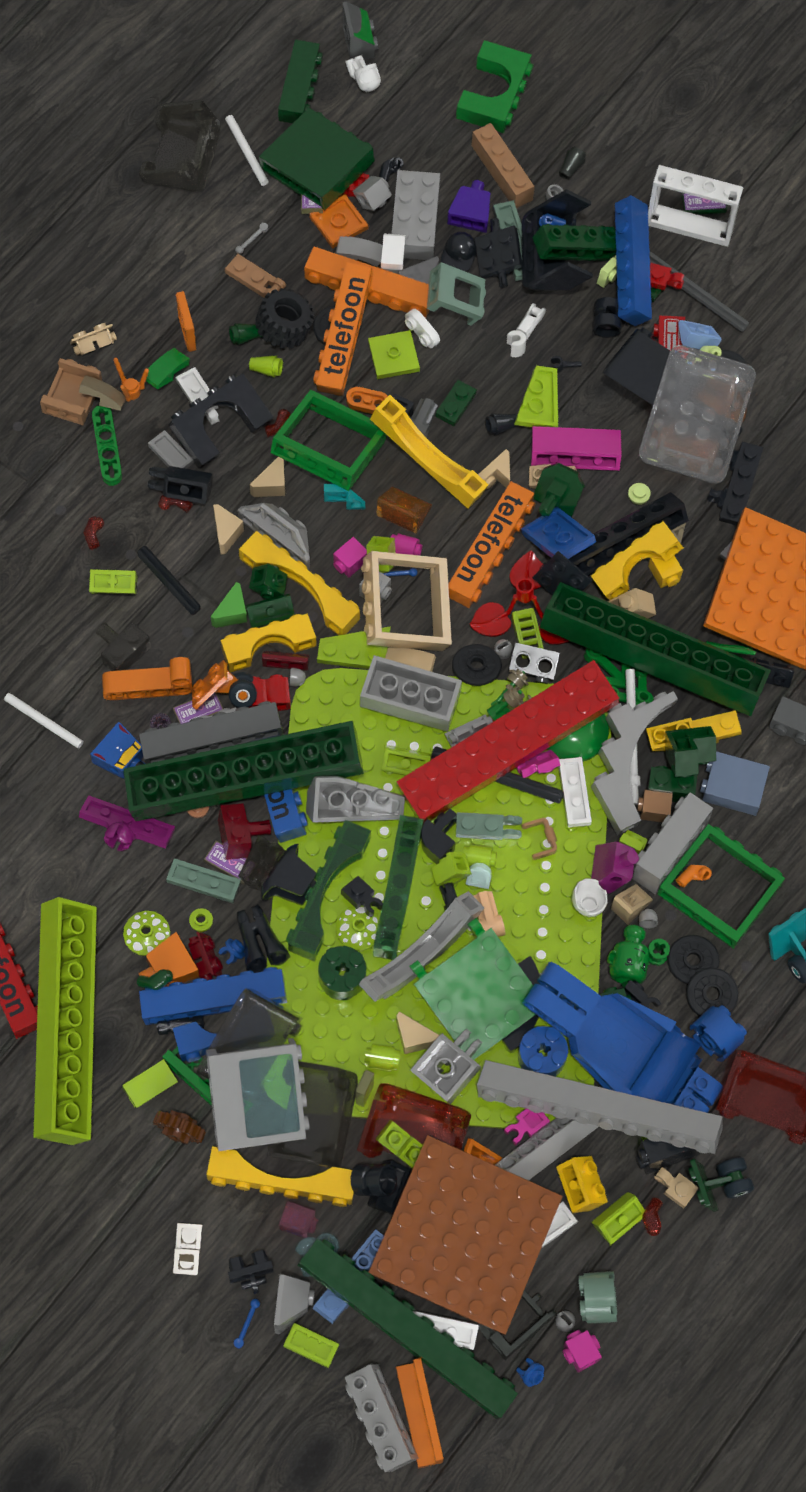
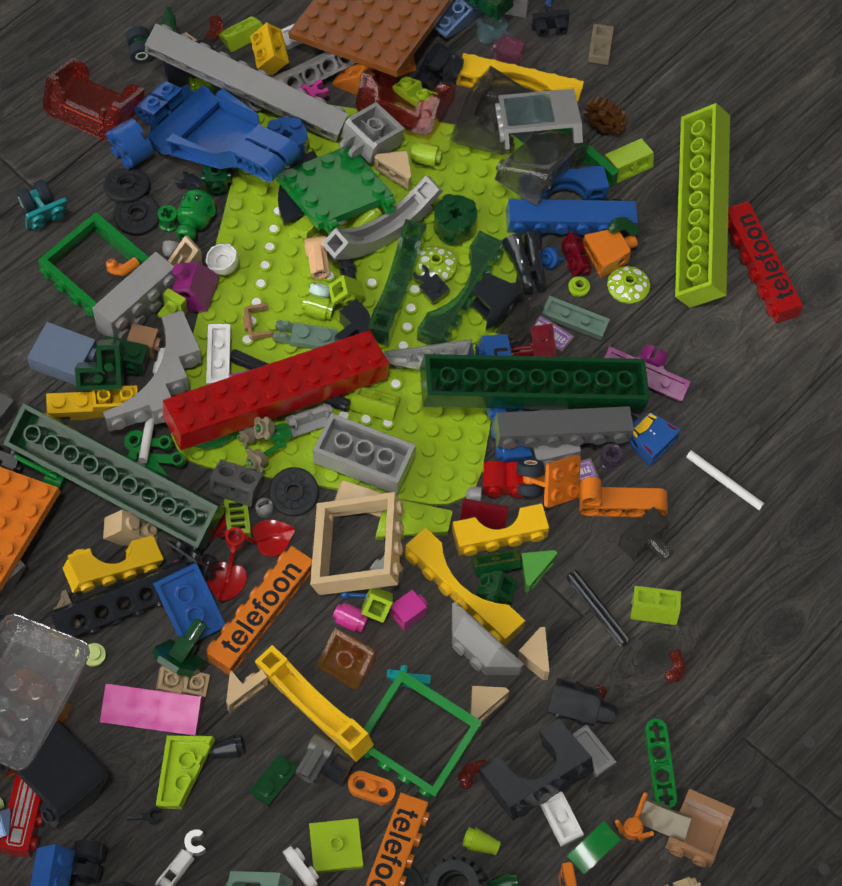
camera: 175 degrees left, 5 degrees down
olive tile [355,1070,374,1107] -> none

